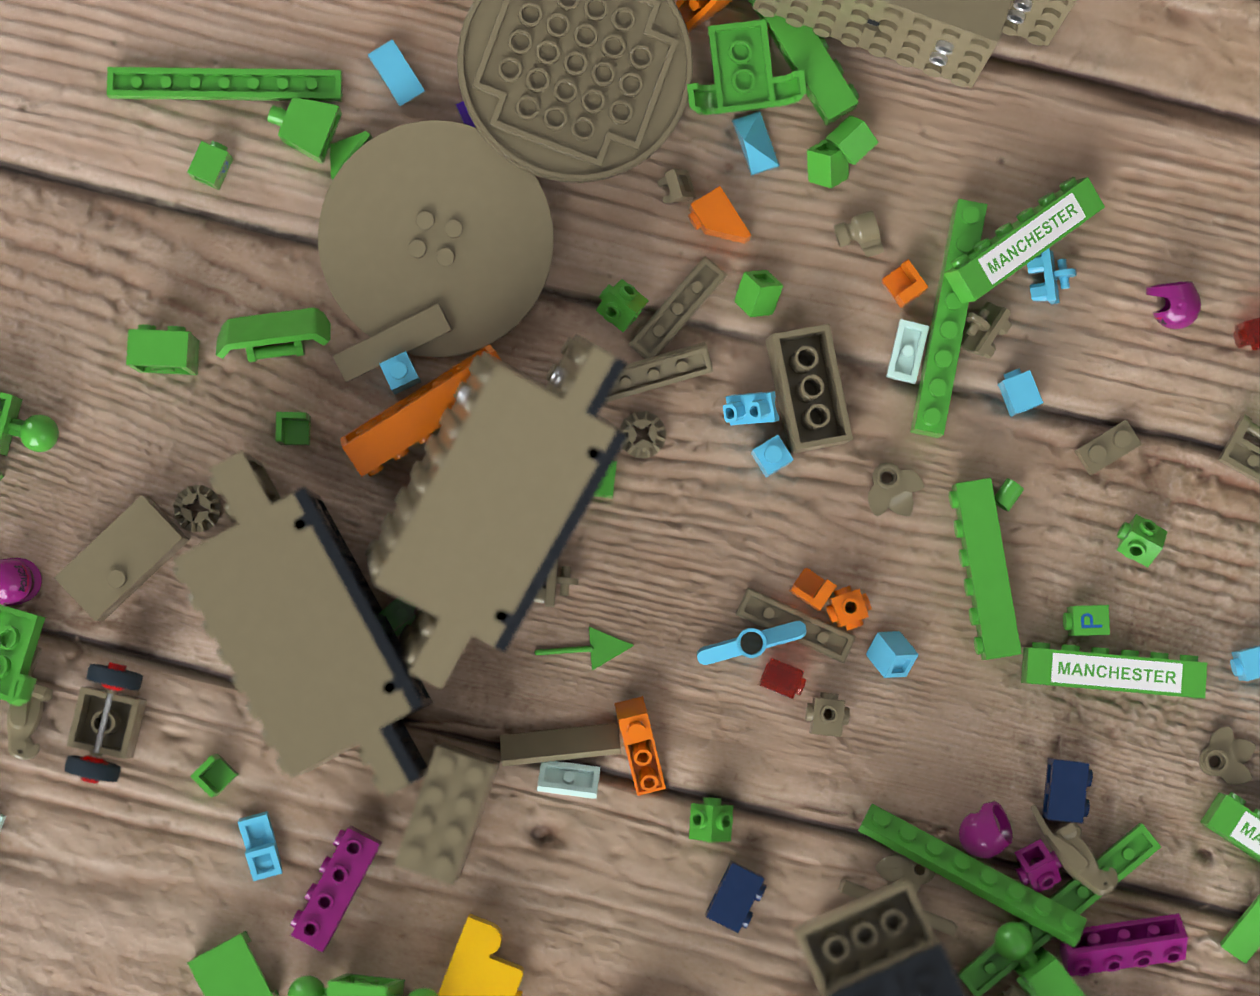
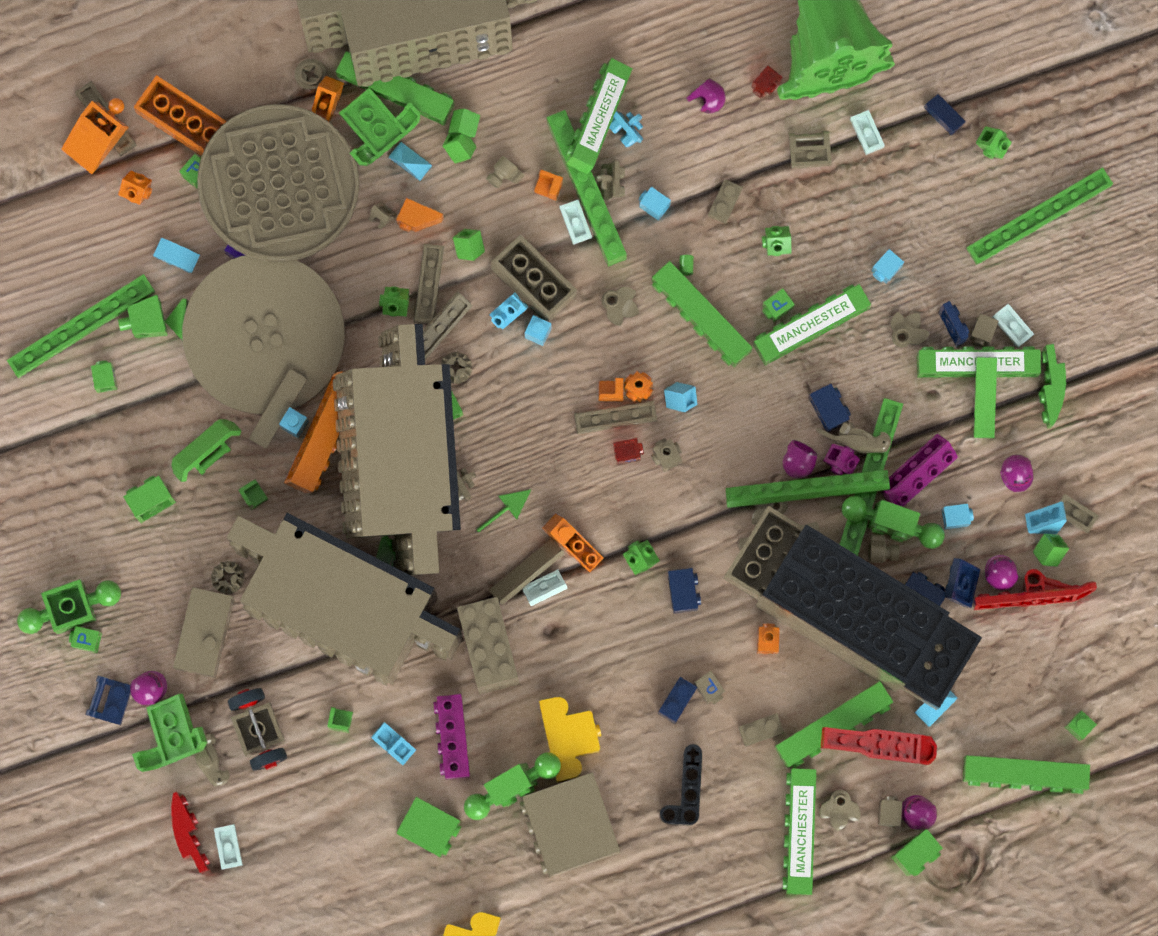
camera: 30 degrees left, 5 degrees down
medium azure piece [697,621,807,665] -> none

